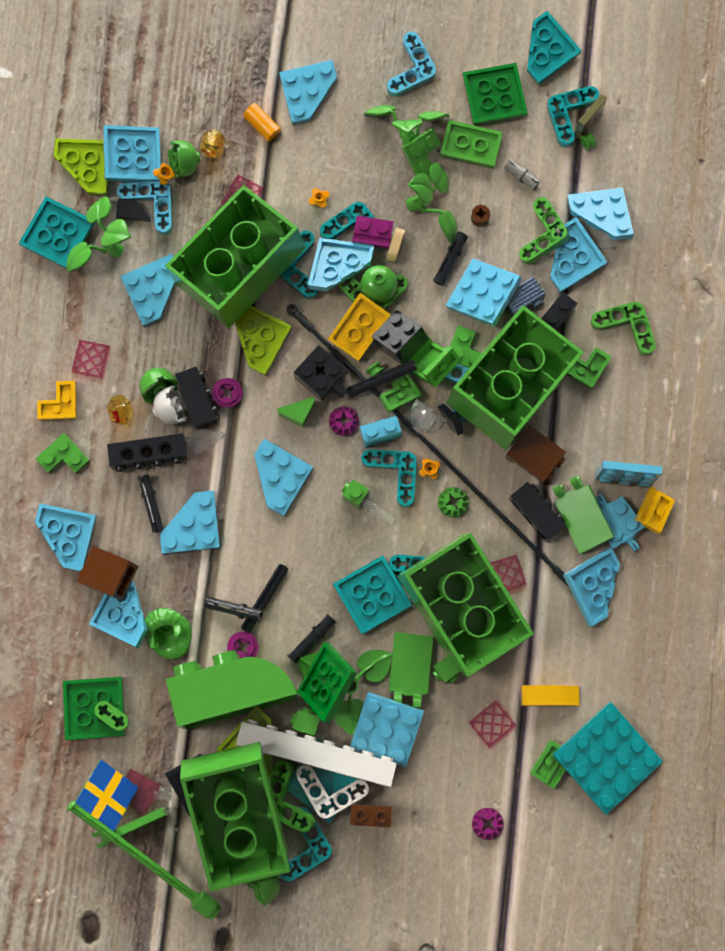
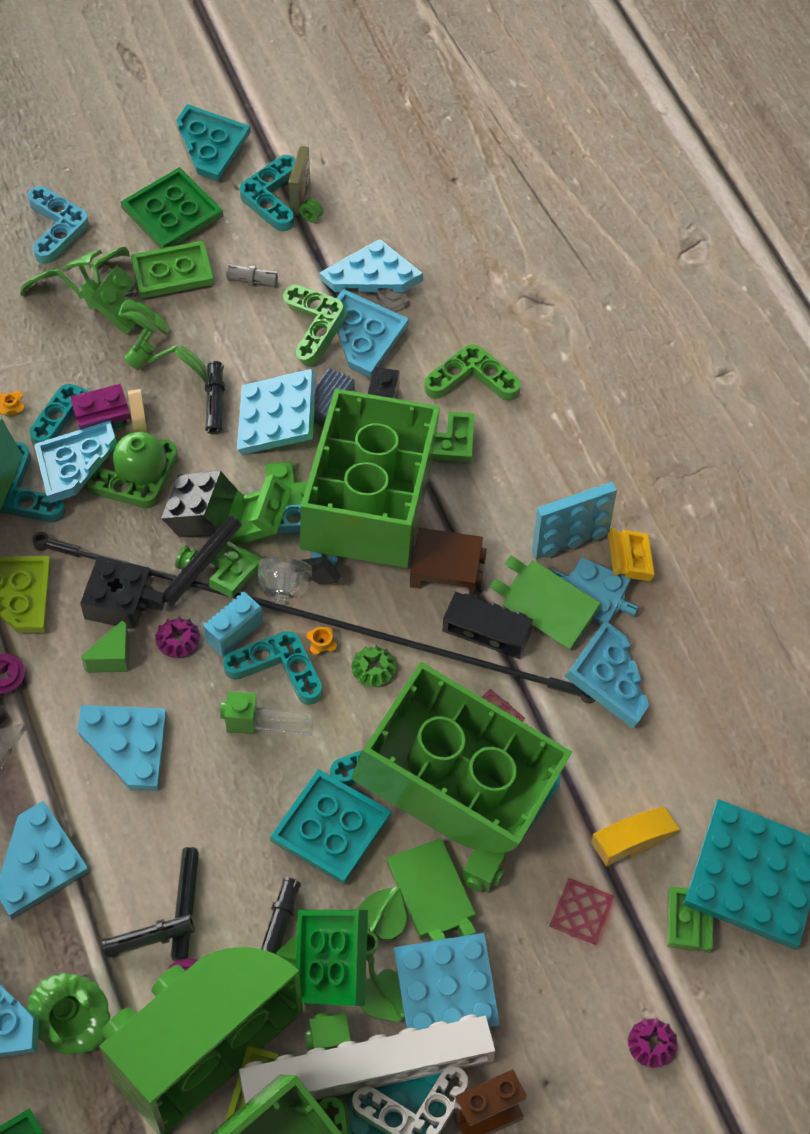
camera: 30 degrees left, 20 degrees down
yellow plate [328,293,391,361] -> none
reddish brown wheel [471,205,490,227] -> none

